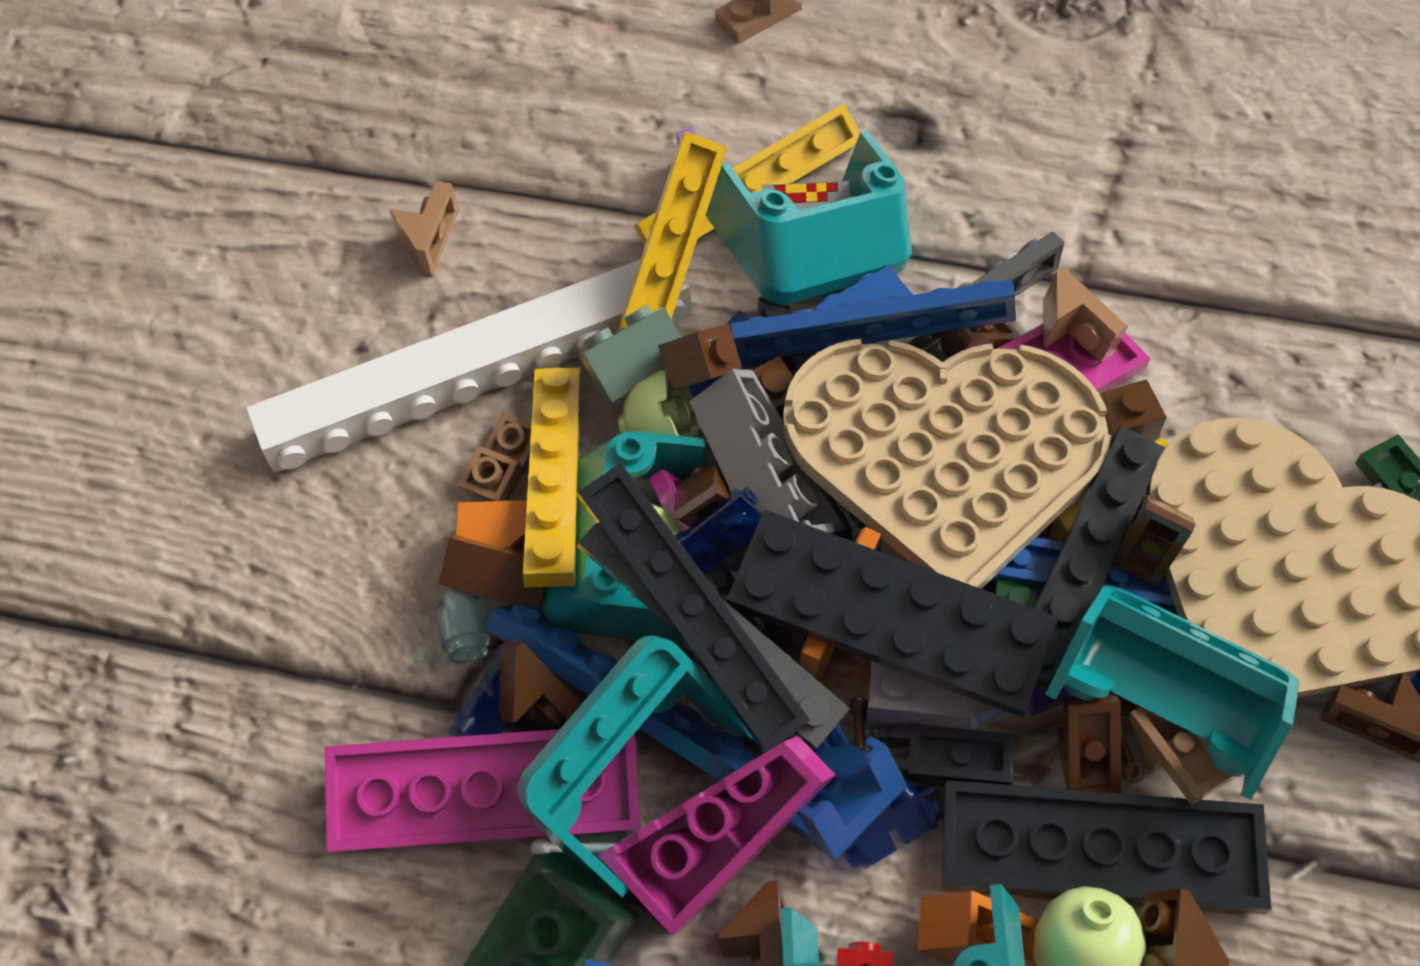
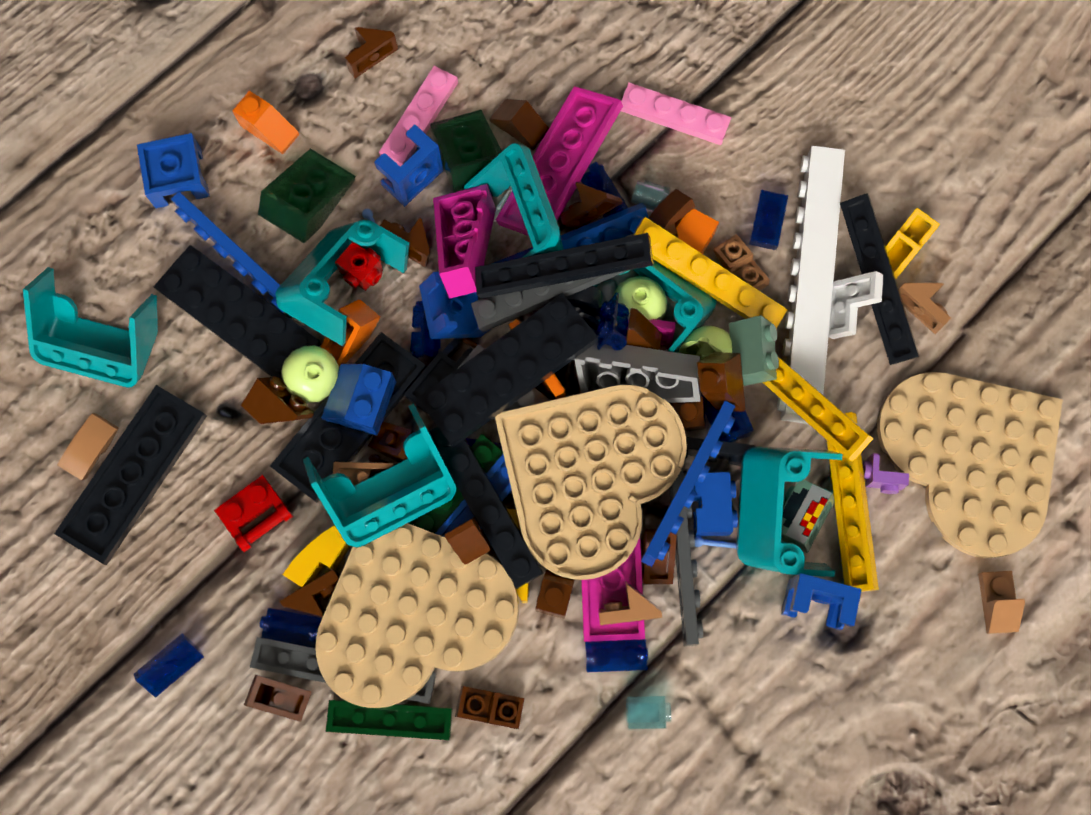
camera: 120 degrees right, 15 degrees up
none -> red plate [214,475,294,553]
none -> yellow slope [282,525,351,587]
none -> blue slope [321,364,396,436]
none -> reddish brown slope [455,686,525,729]
none -> reddish brown slope [489,99,549,150]
none -> clear blue hinge [585,639,648,672]
none -> bright pink plate [621,83,731,145]
none -> clear light blue brick [626,696,671,729]
none -> clear blue plate [749,190,788,250]
none -> blue panel [781,573,862,630]
none -> white plate [829,271,883,339]
none -> black plate [840,193,920,365]
none -> tan plate [877,372,1063,558]
none -> yellow slope [886,208,940,279]

